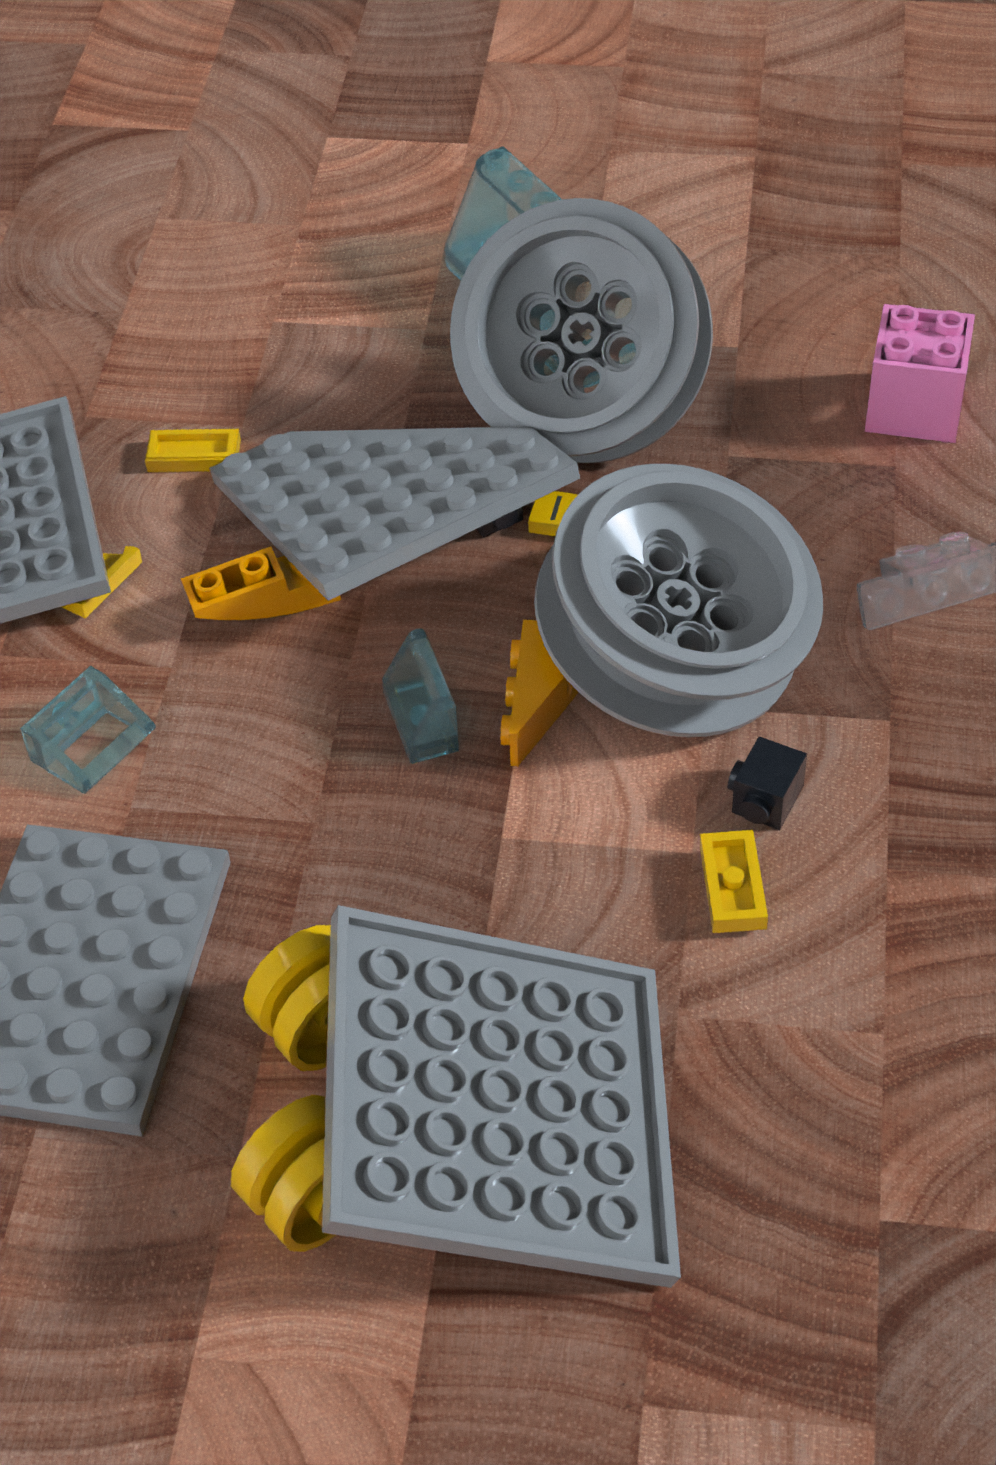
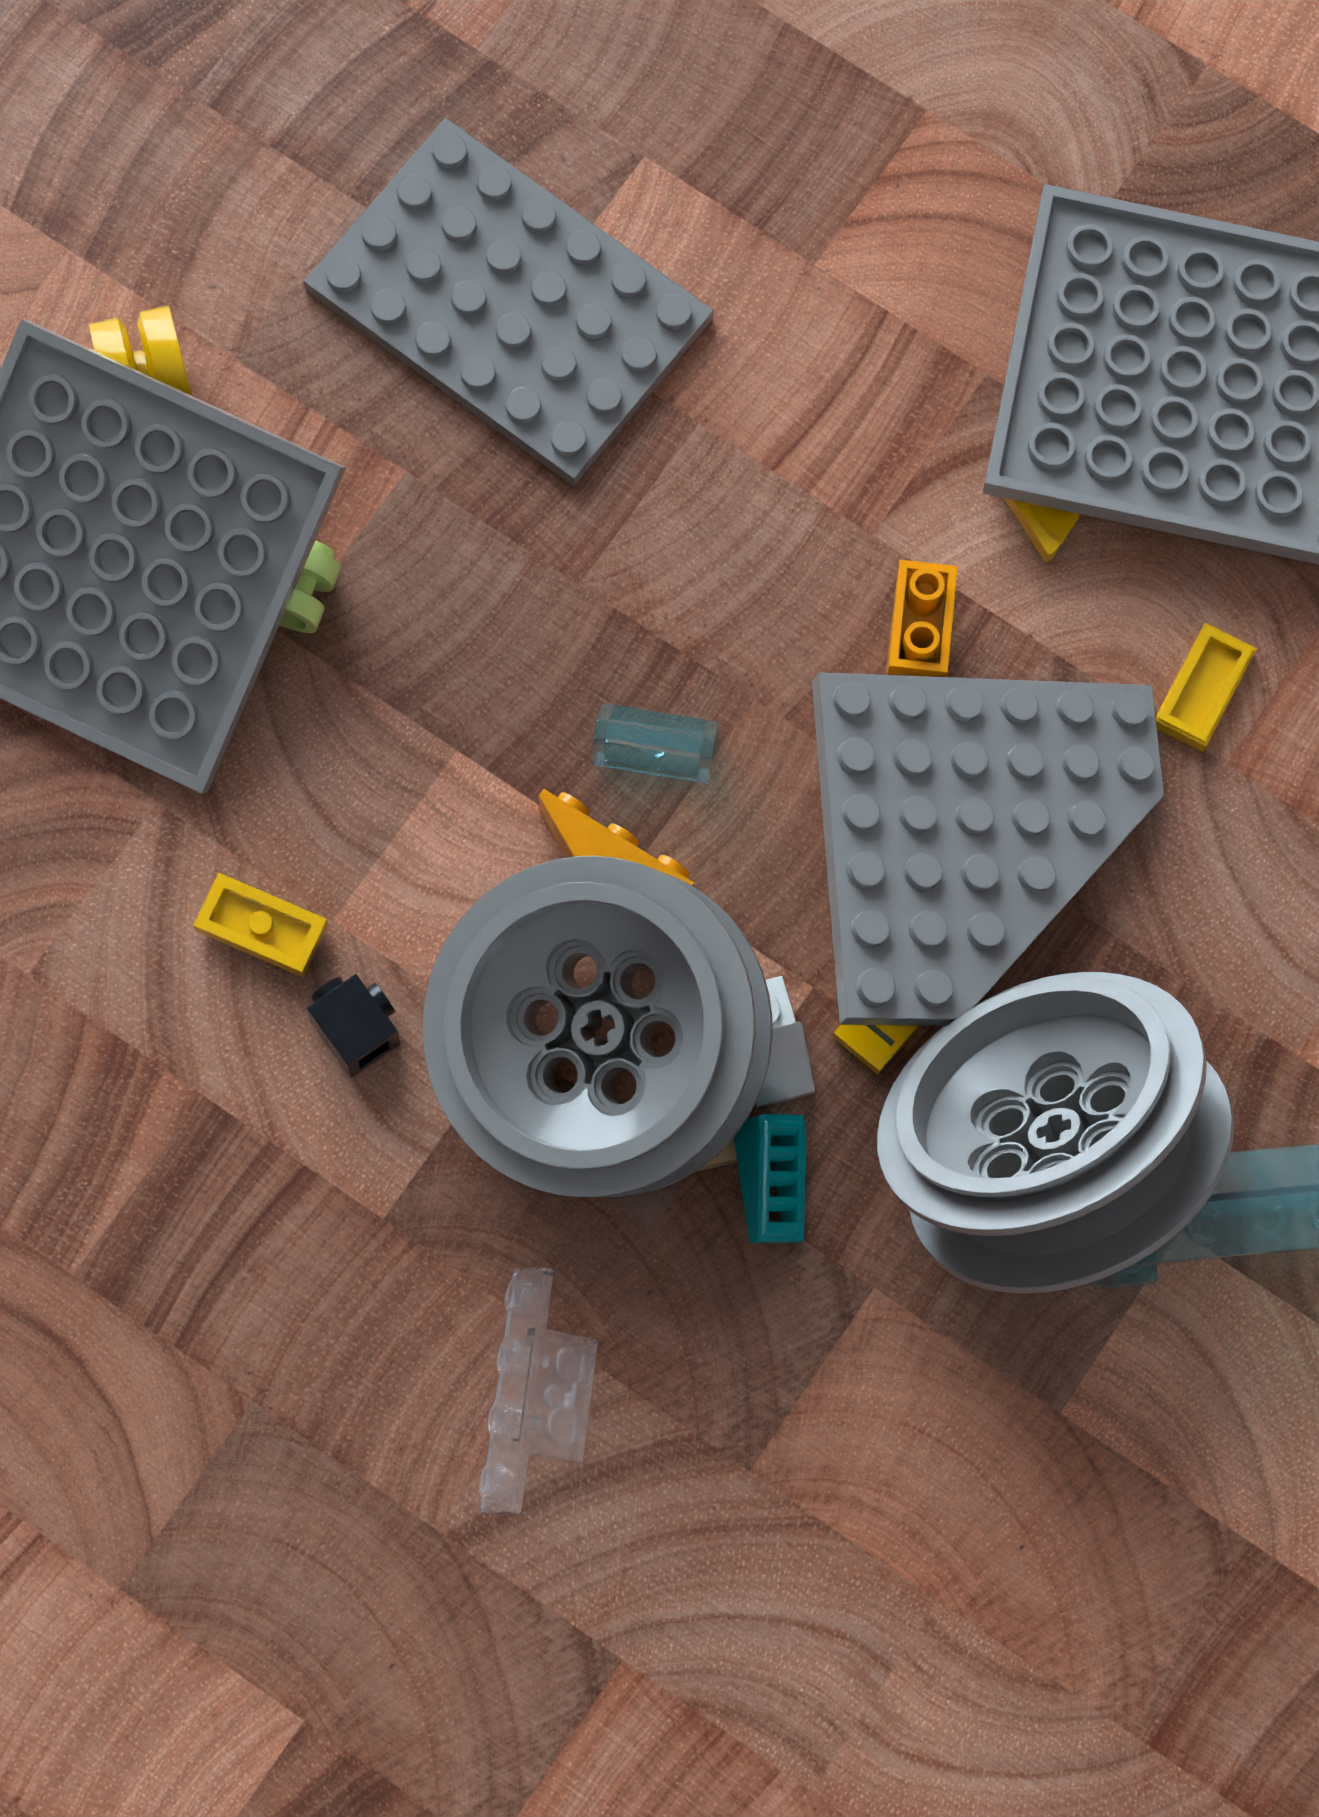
camera: 110 degrees right, 25 degrees up
clear light blue tile [20,666,156,794] -> none
yellow wheel [243,925,331,1071] -> none
bright pink brick [865,304,975,443] -> none

